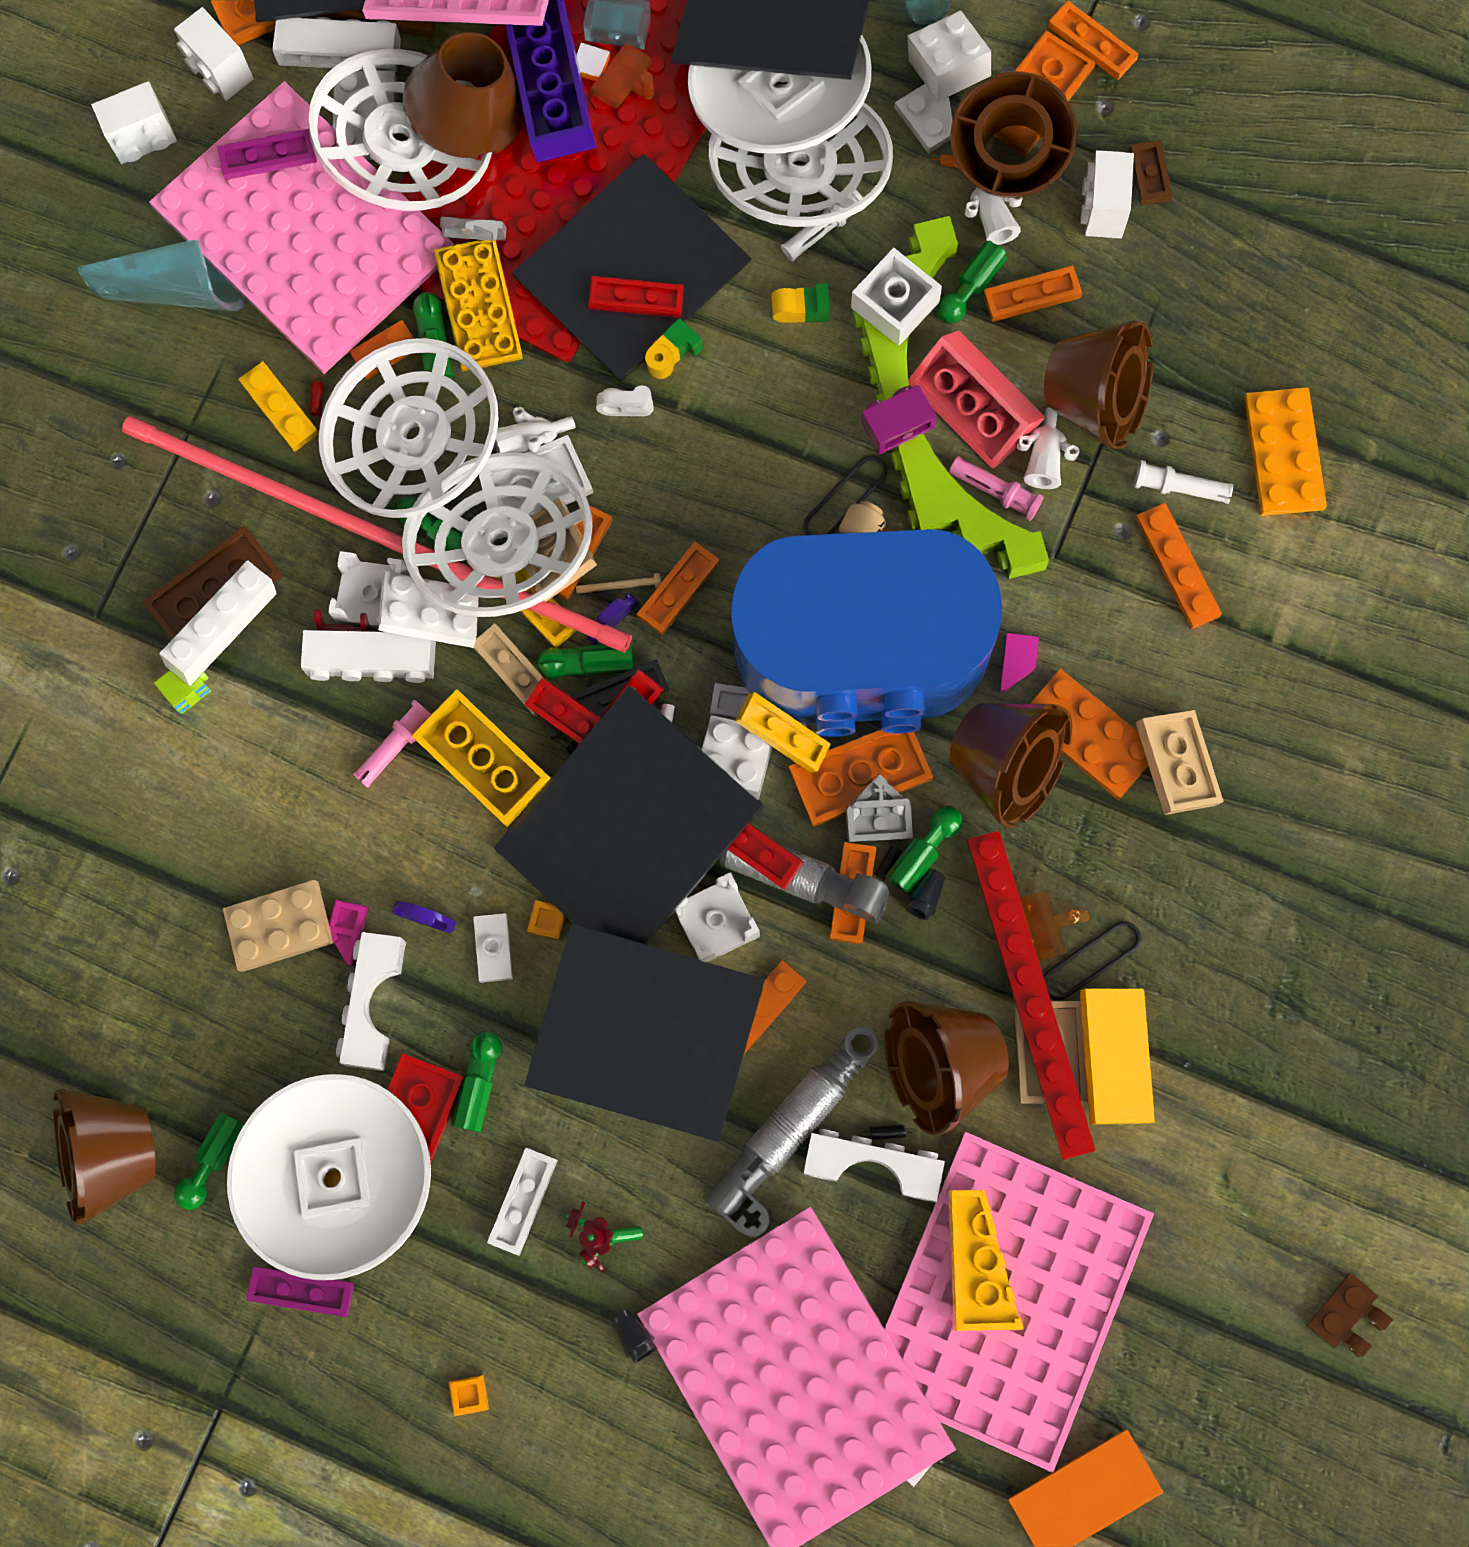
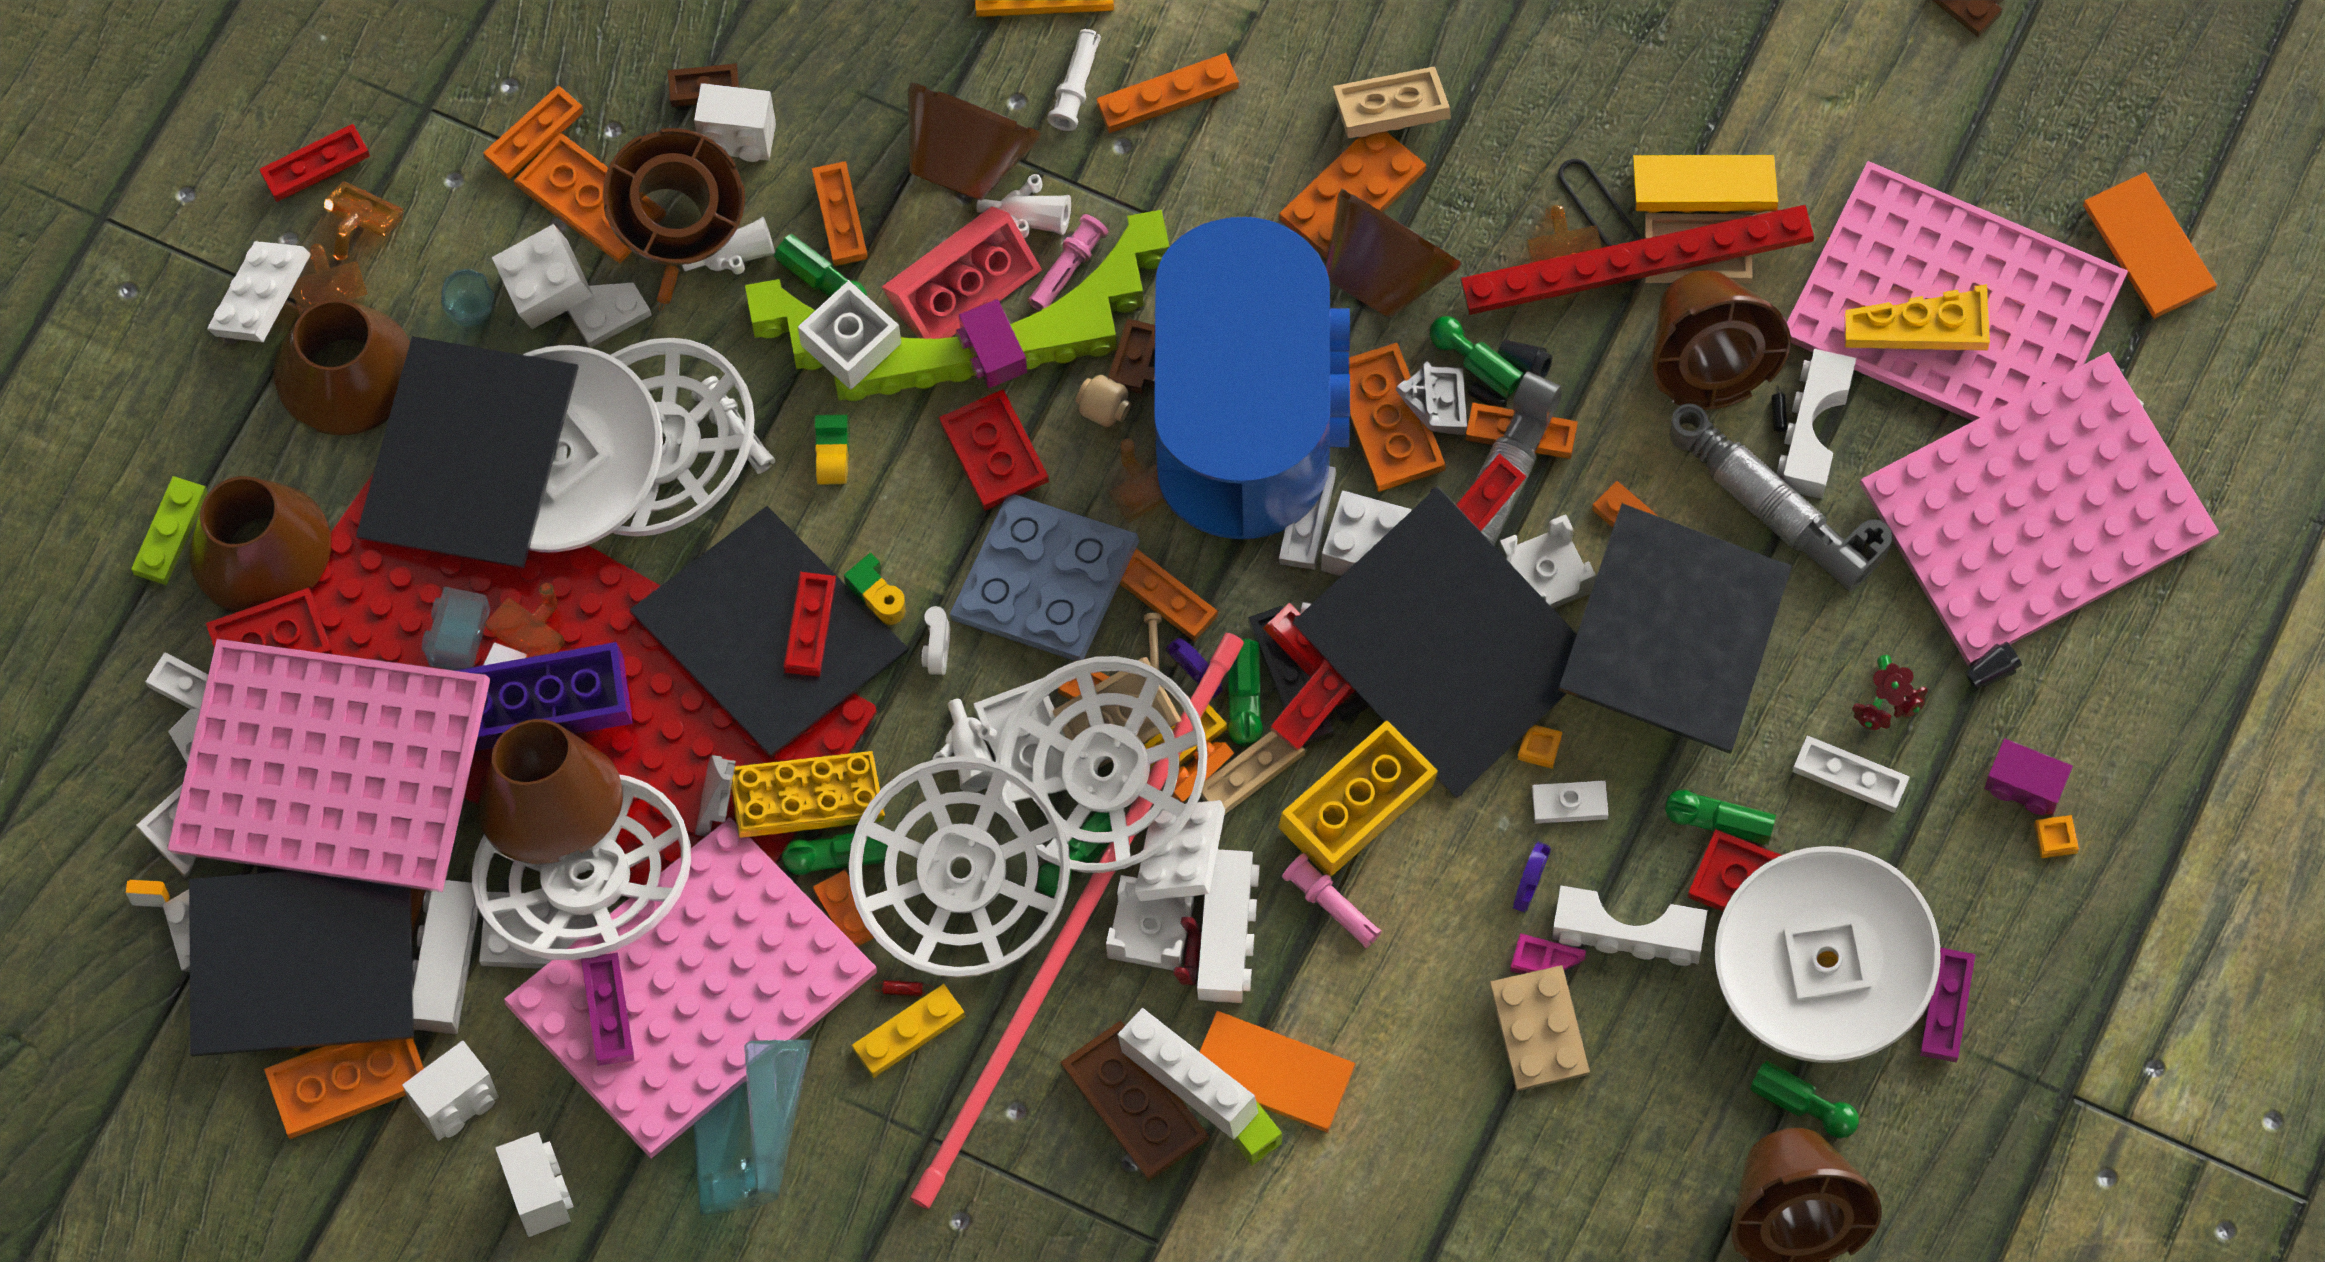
camera: 90 degrees left, 10 degrees down
yellow plate [735,692,831,773] -> none
black piece [803,455,887,535] -> none
none -> red plate [939,389,1049,511]
none -> sand blue piece [950,494,1140,661]
none -> orange plate [1162,742,1234,802]
none -> orange tile [1200,1011,1355,1133]
none -> magenta brick [1984,738,2073,816]

